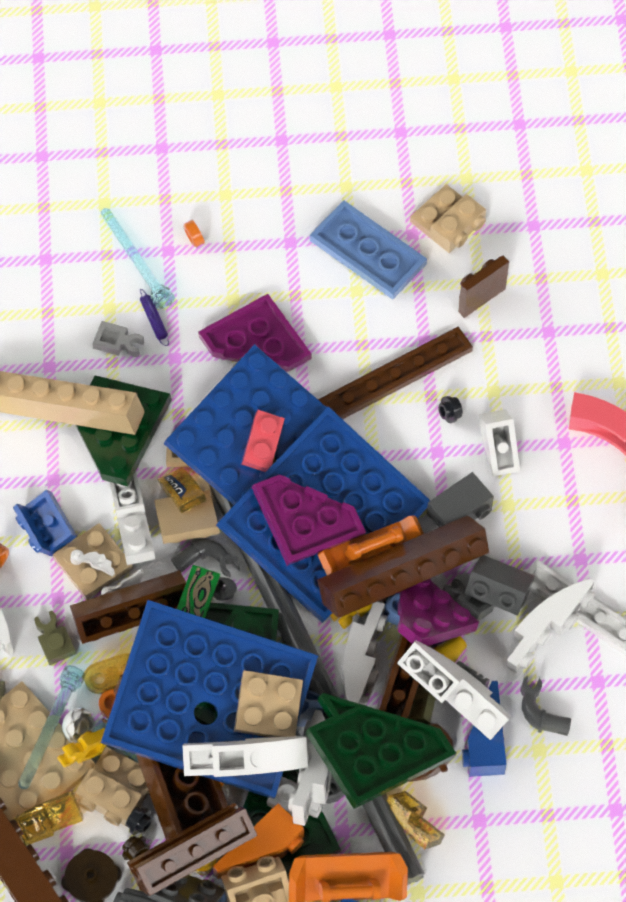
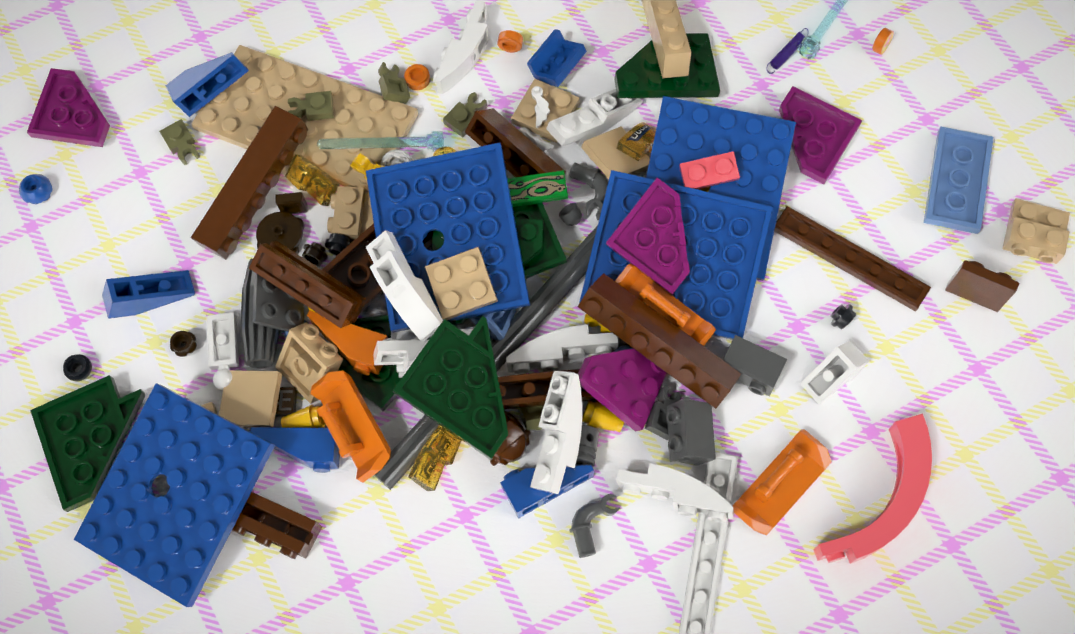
camera: 70 degrees right, 5 degrees up
light grey plate [92,321,145,357] -> none
none -> dark brown tile [275,192,308,214]
none -> orange piece [732,429,832,536]

